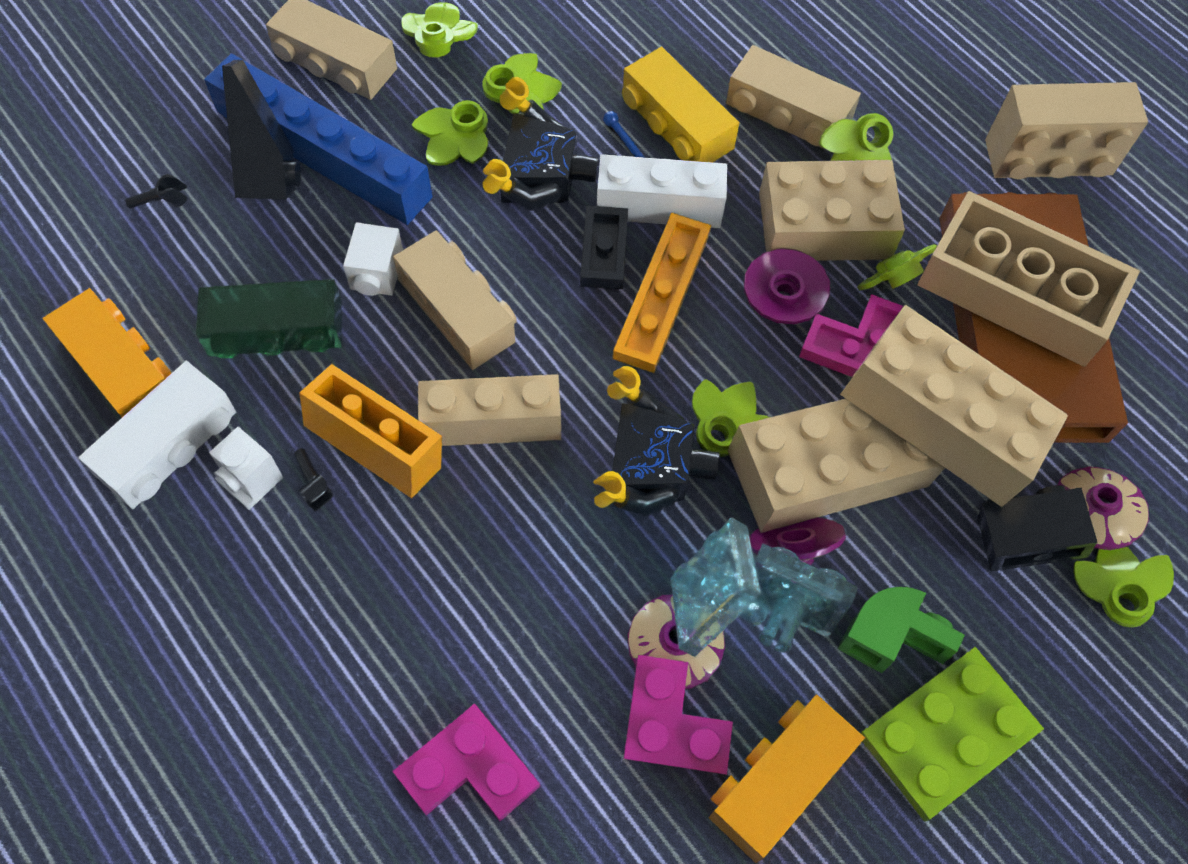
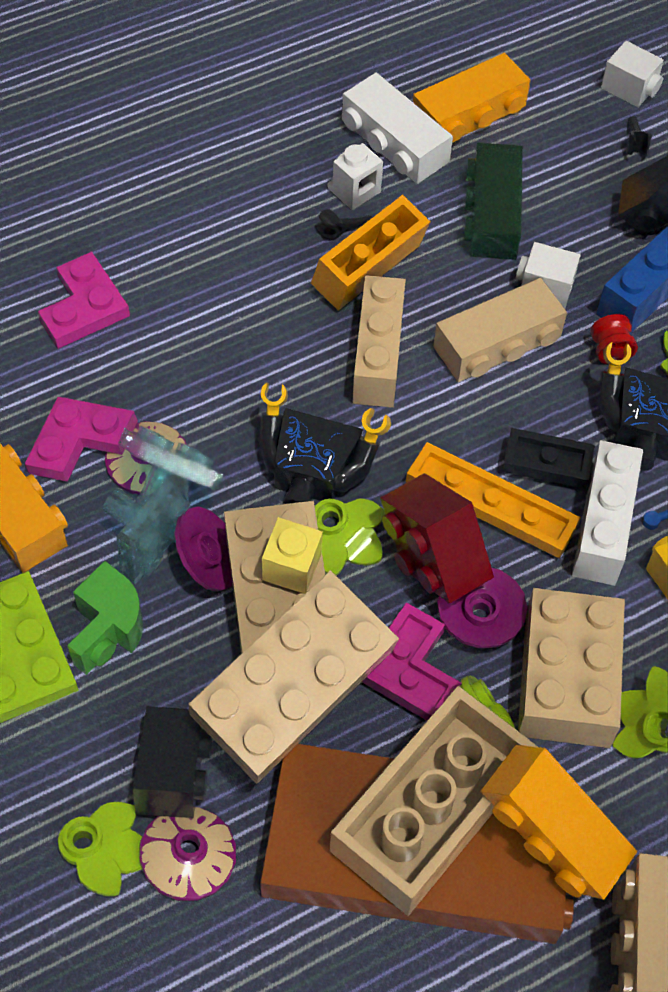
camera: 100 degrees right, 5 degrees down
none -> light yellow brick [262,517,323,594]
none -> dark red brick [380,473,494,604]
none -> light orange brick [481,745,638,900]
none -> red wheel [590,314,638,364]
none -> white brick [601,41,664,107]

